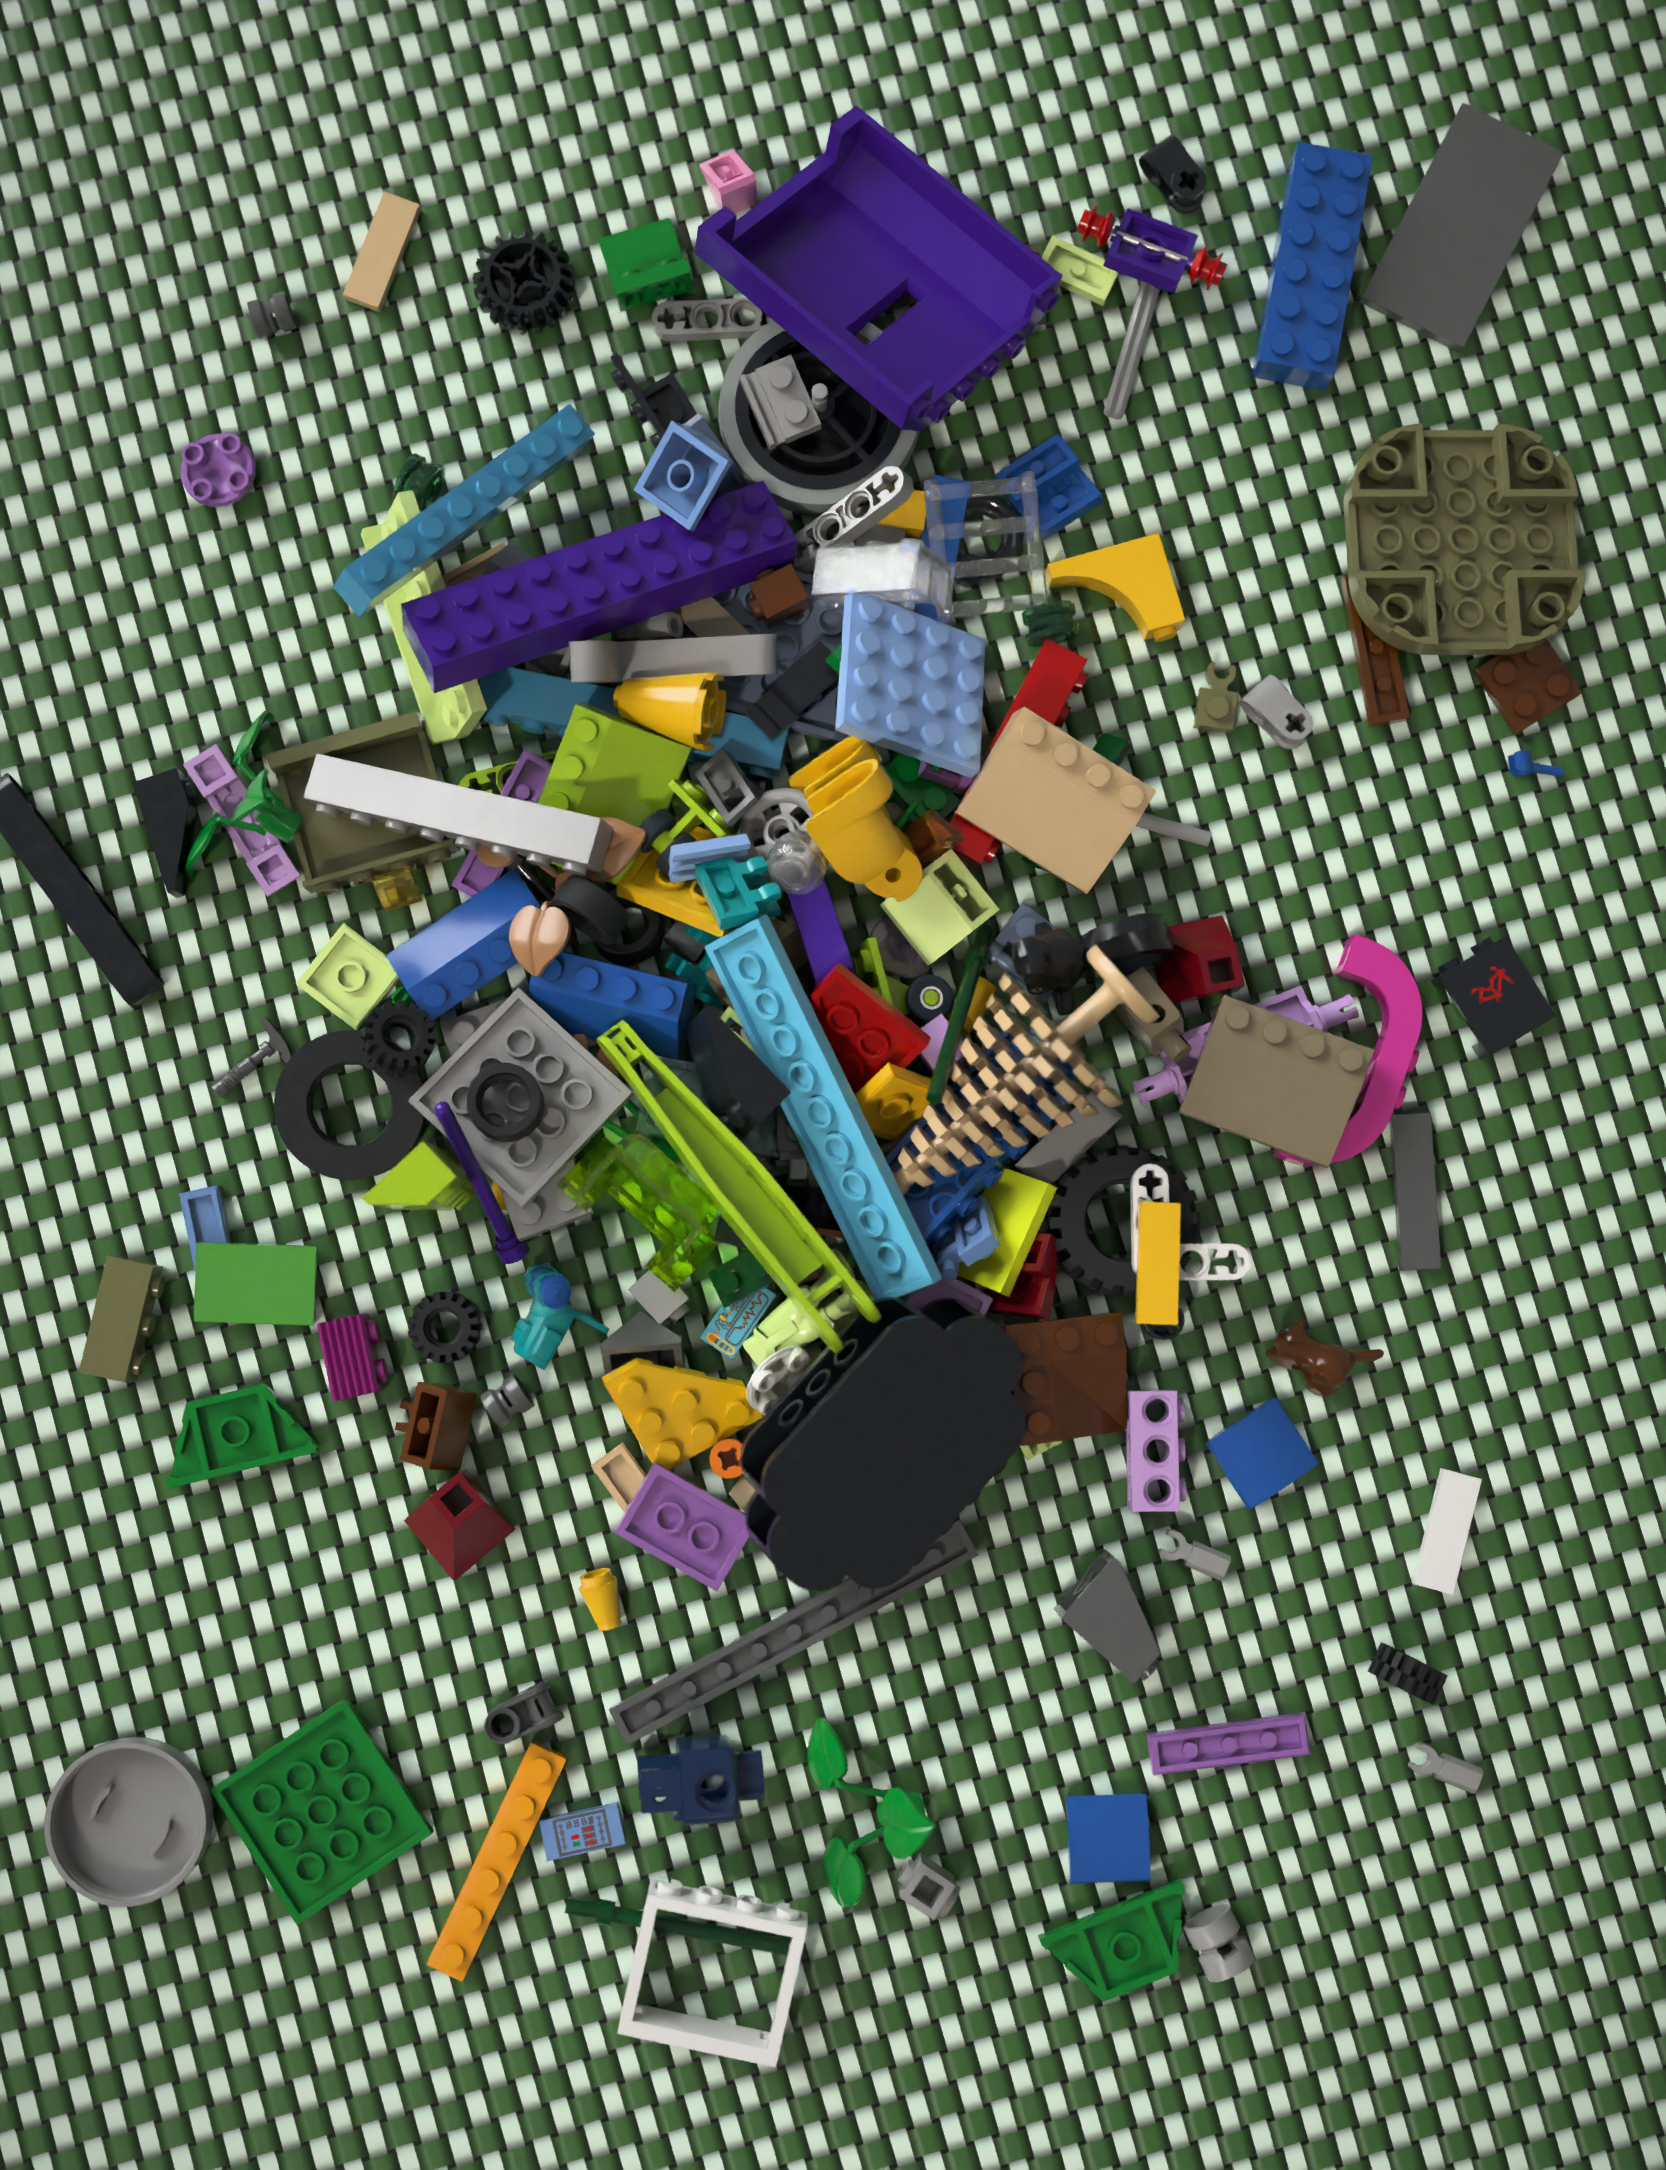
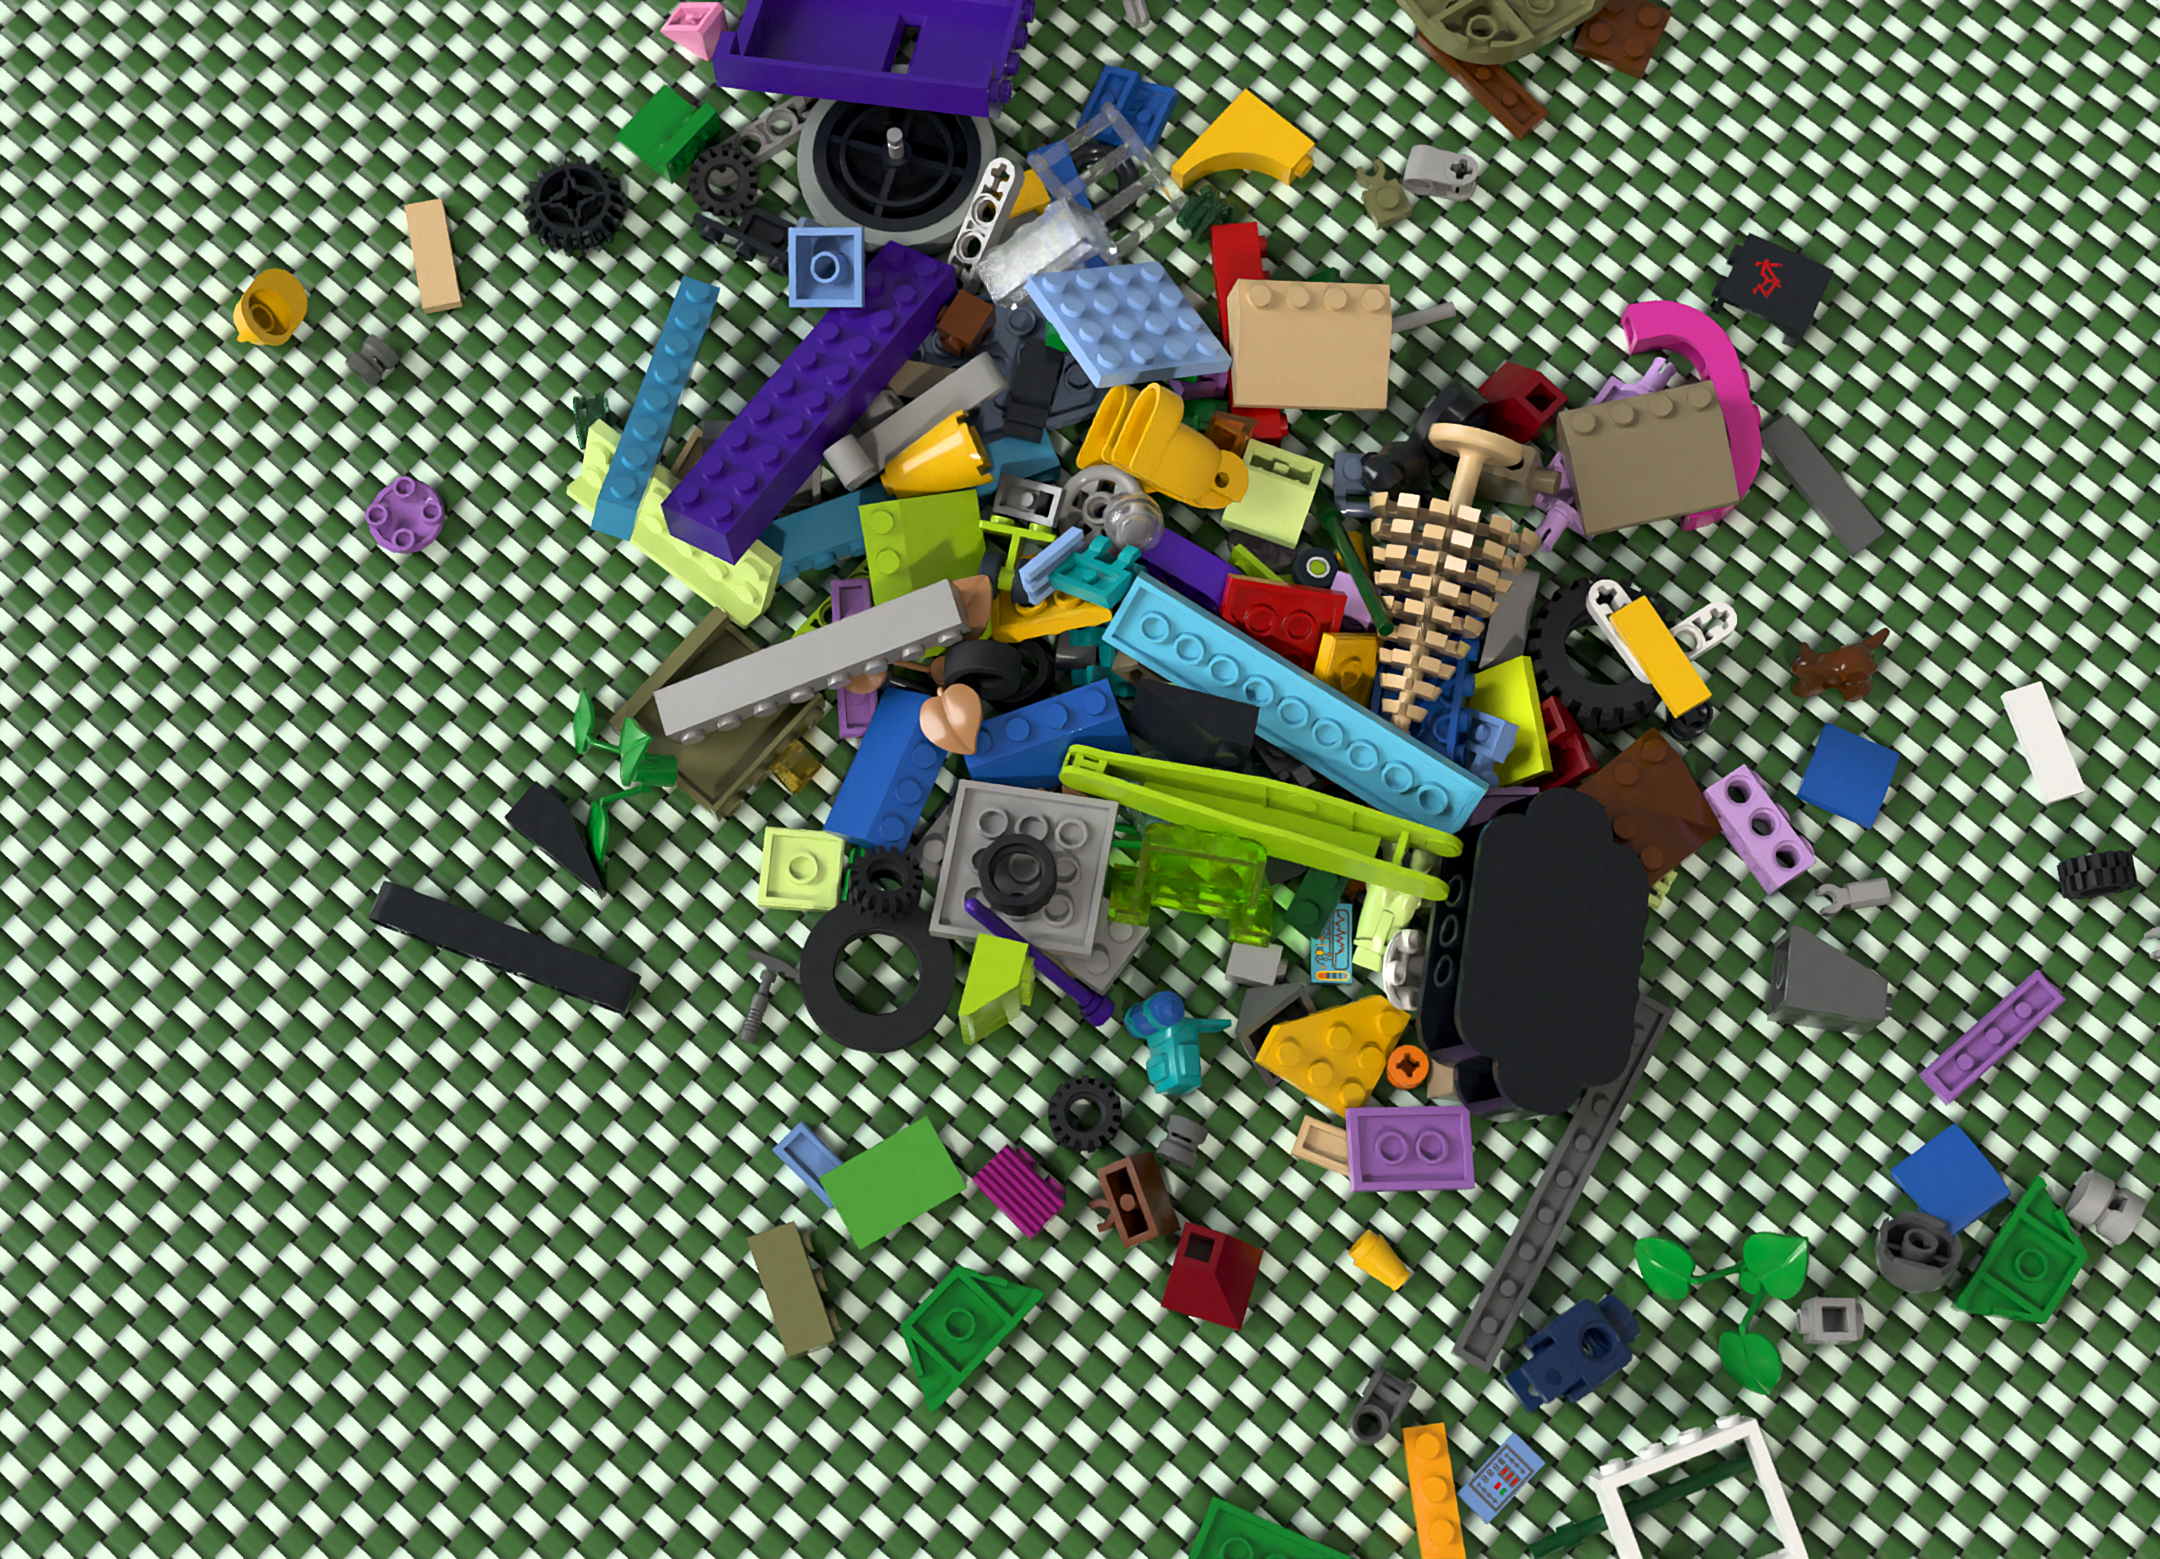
camera: 30 degrees left, 10 degrees down
lavender slope [183,744,301,897] -> none
light grey plate [739,355,821,450] -> none
blue hand [1508,750,1563,777] -> none
none -> yellow piece [233,268,307,346]
none -> black tyre [689,145,758,218]
none -> dark grey cylinder [1874,1211,1963,1294]

